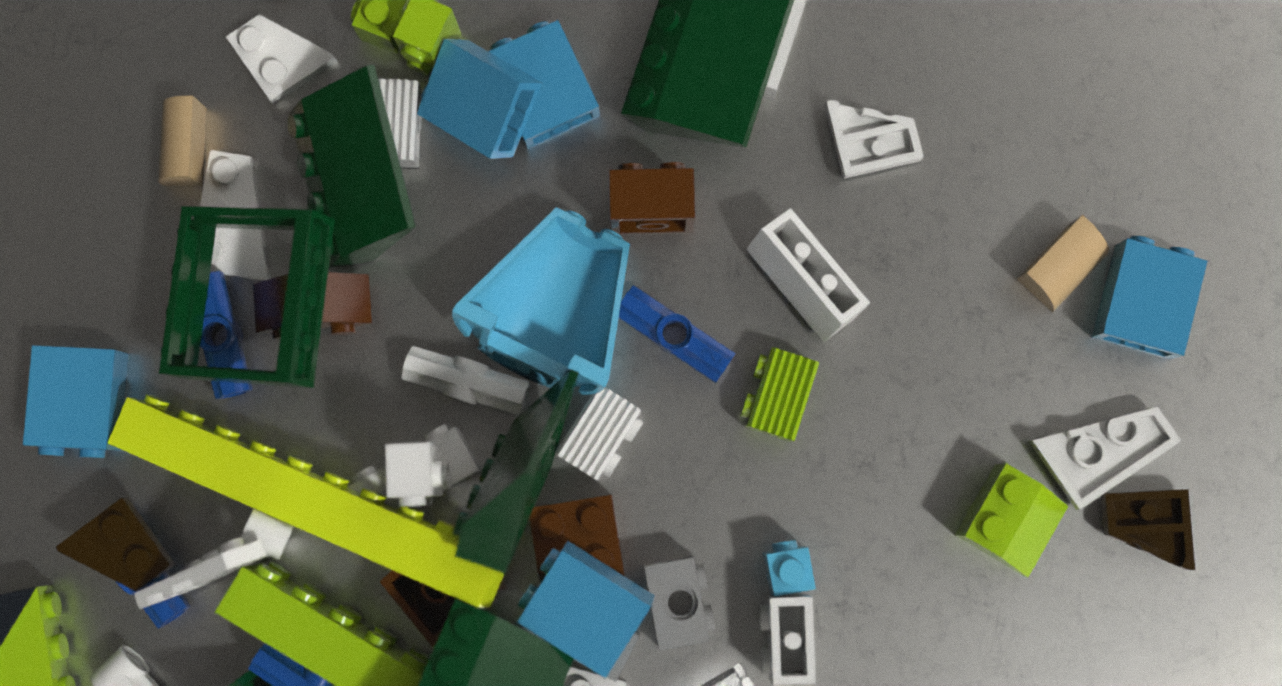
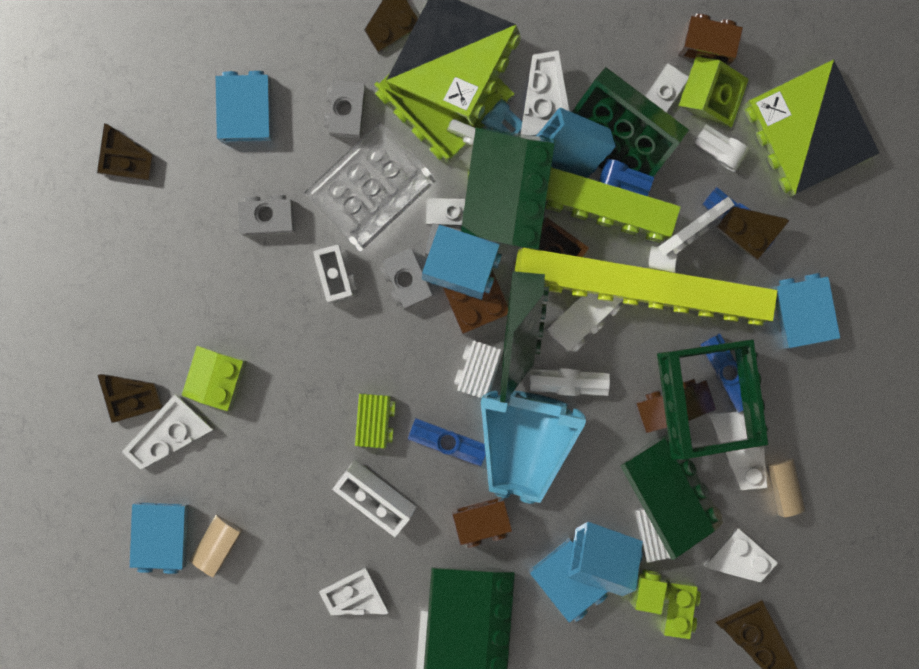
camera: 165 degrees right, 5 degrees up
white brick [386,442,450,506] -> none
medium azure brick [763,540,816,597] -> none

